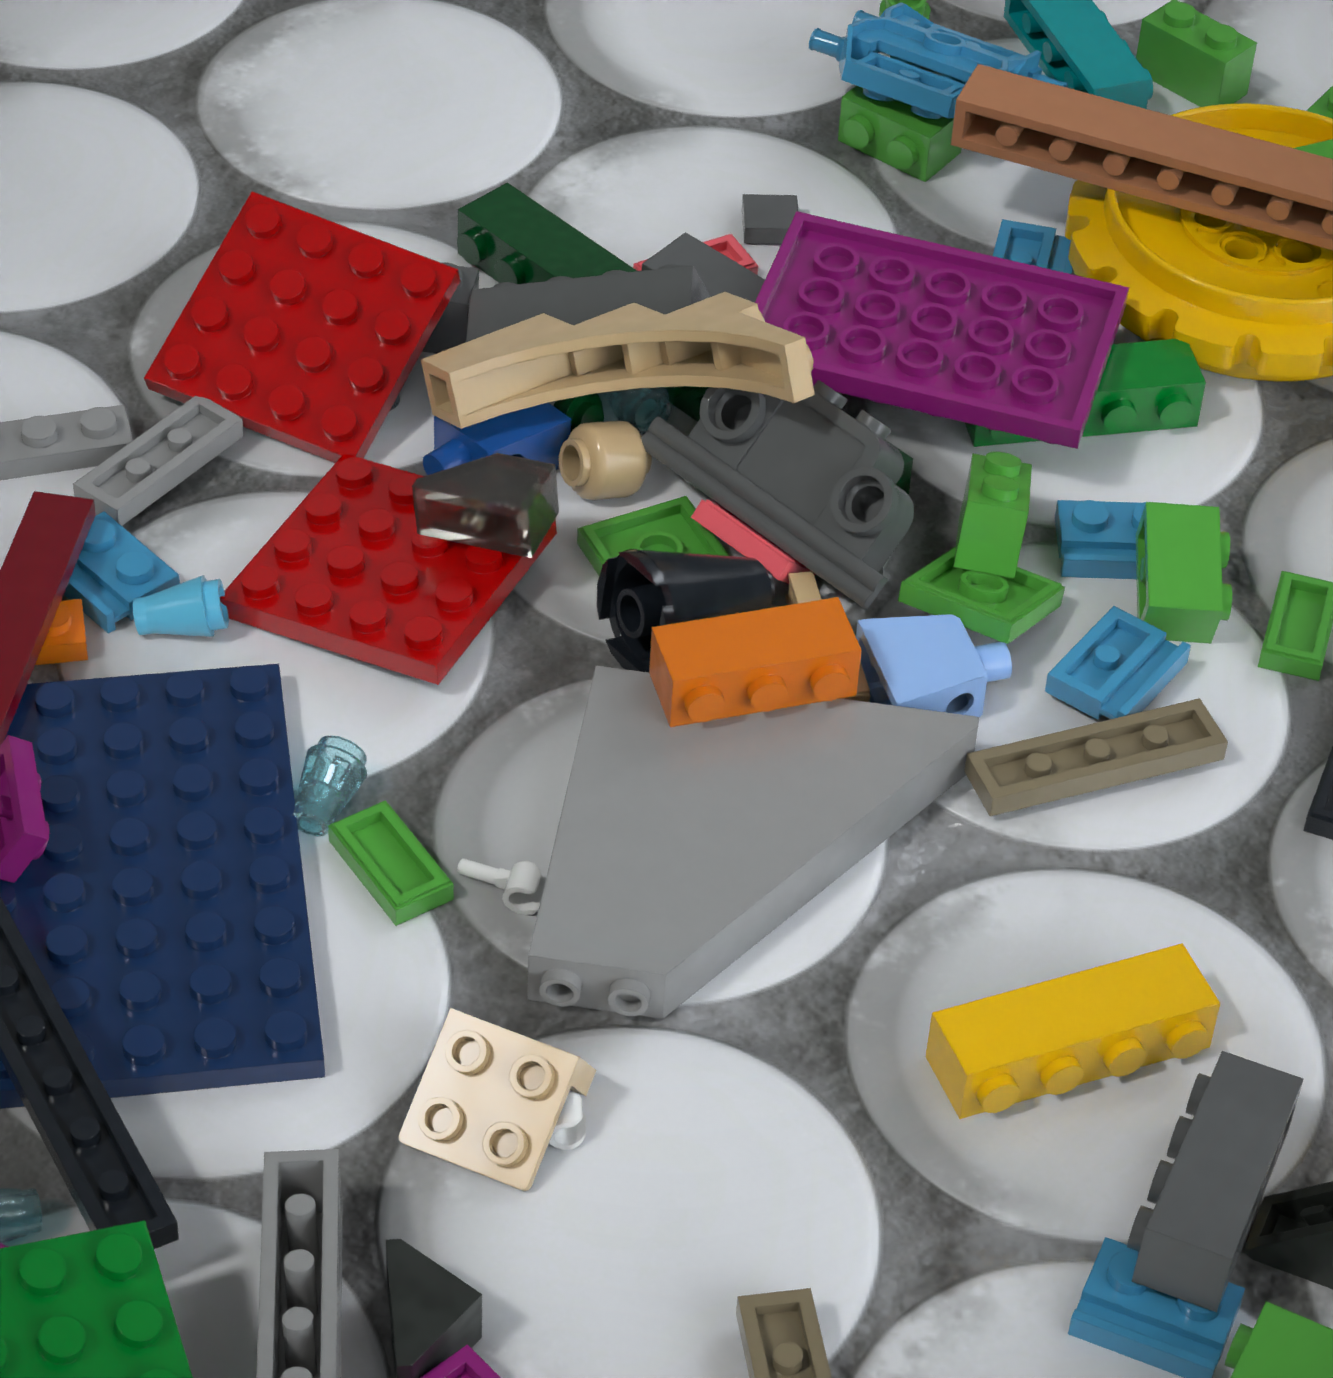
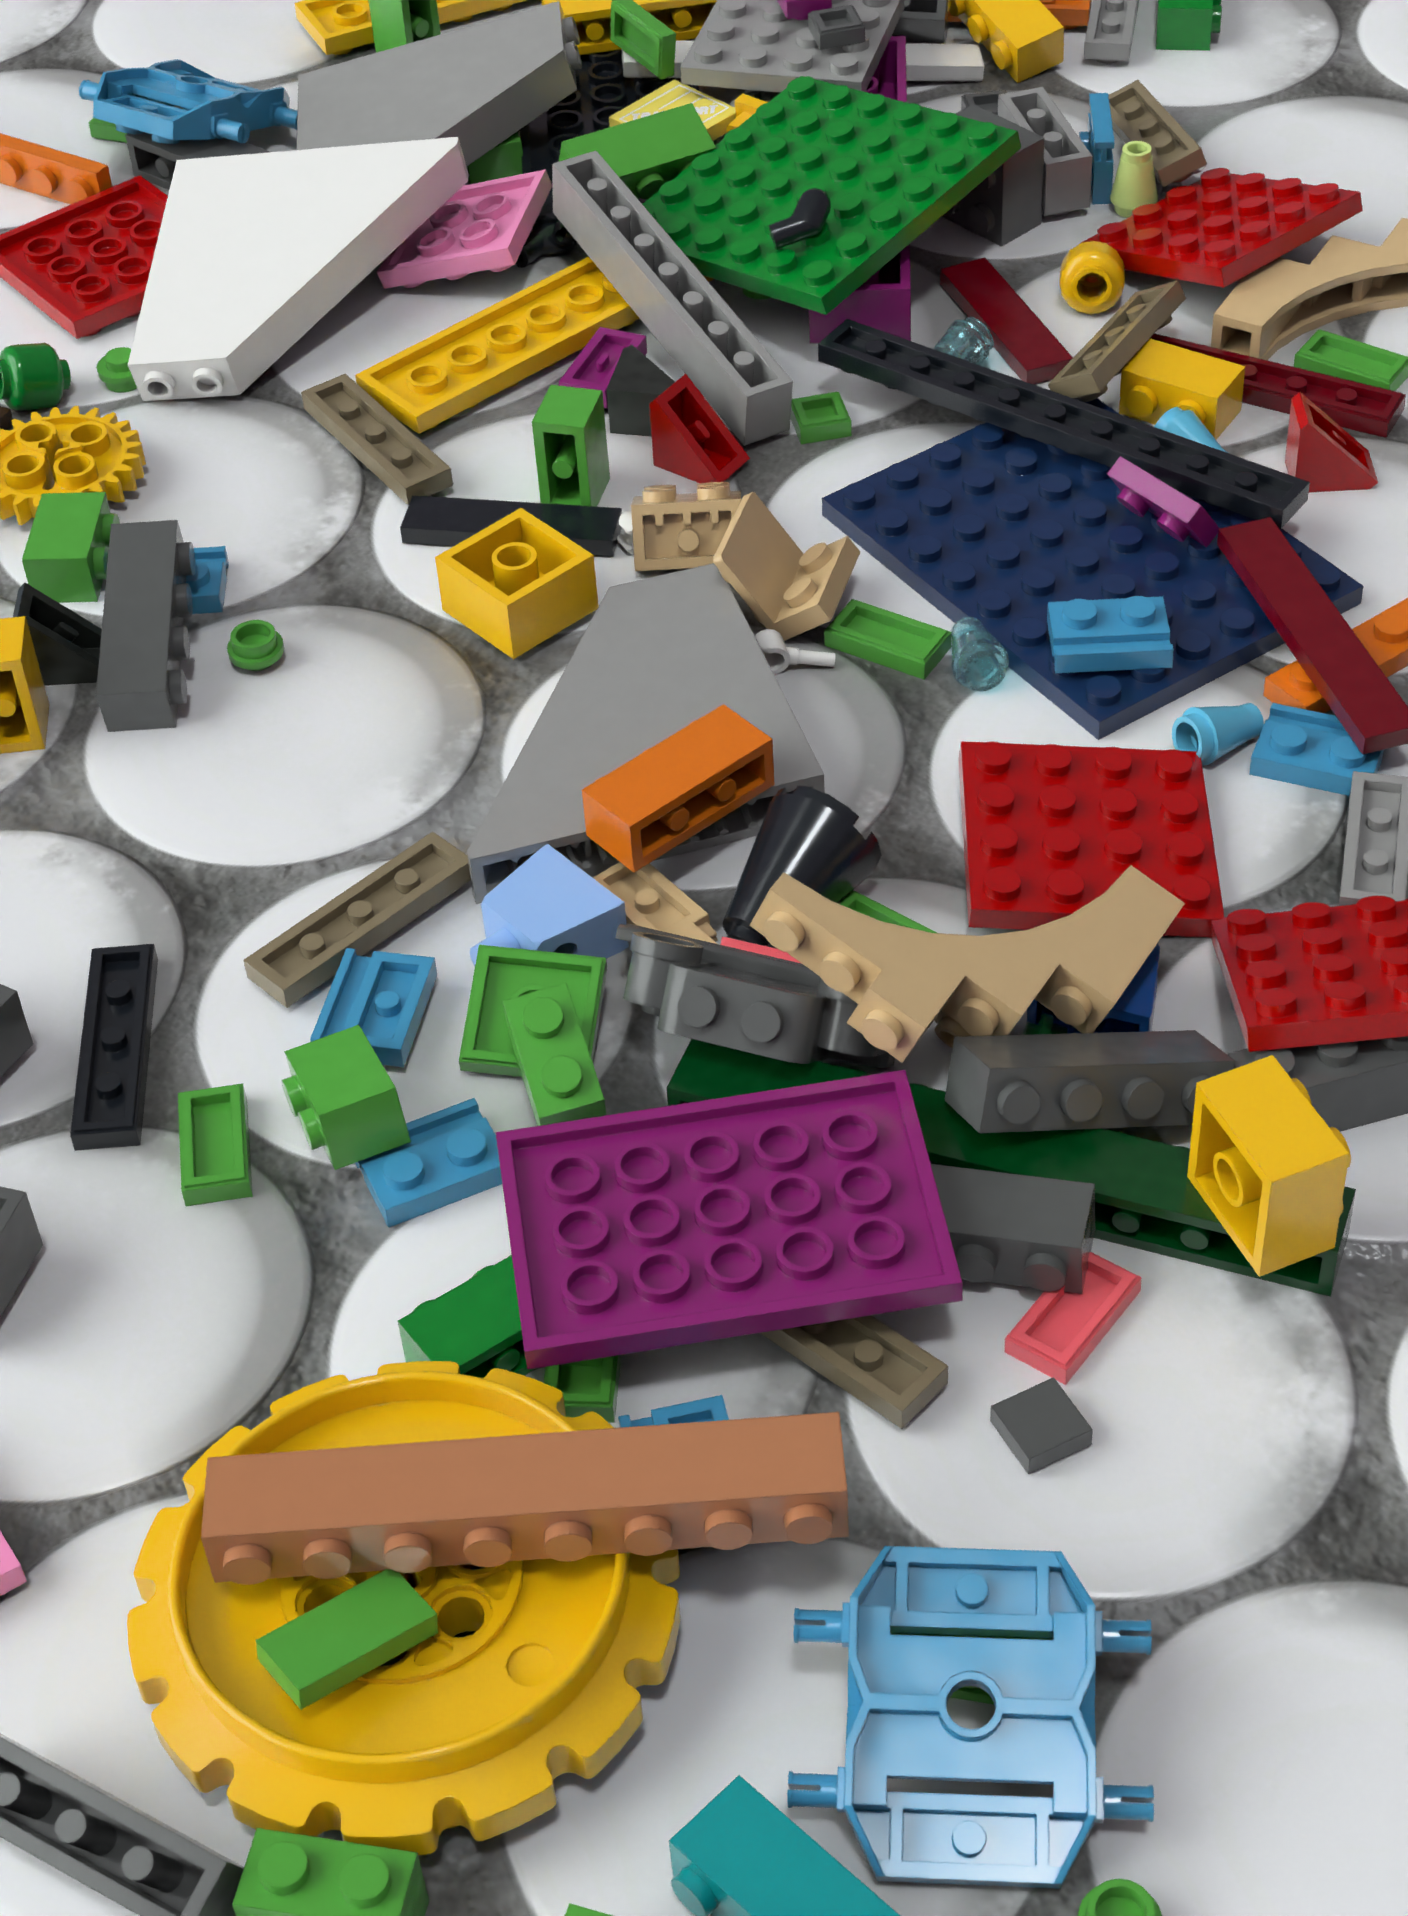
camera: 160 degrees right, 0 degrees up
clear smoke slope [412,453,559,558] -> none
yellow brick [925,943,1221,1119] -> none
none -> bright green plate [227,620,284,671]
none -> black tile [400,495,622,557]
none -> yellow brick [435,508,599,660]
none -> bright green brick [532,385,610,507]
none -> red slope [649,374,750,483]
none -> tan bracket [713,492,861,641]
none -> black arm [768,188,831,250]
none -> bright green tile [790,392,852,444]
none -> dark azure plate [1047,596,1174,673]
none -> yellow brick [1187,1055,1351,1277]

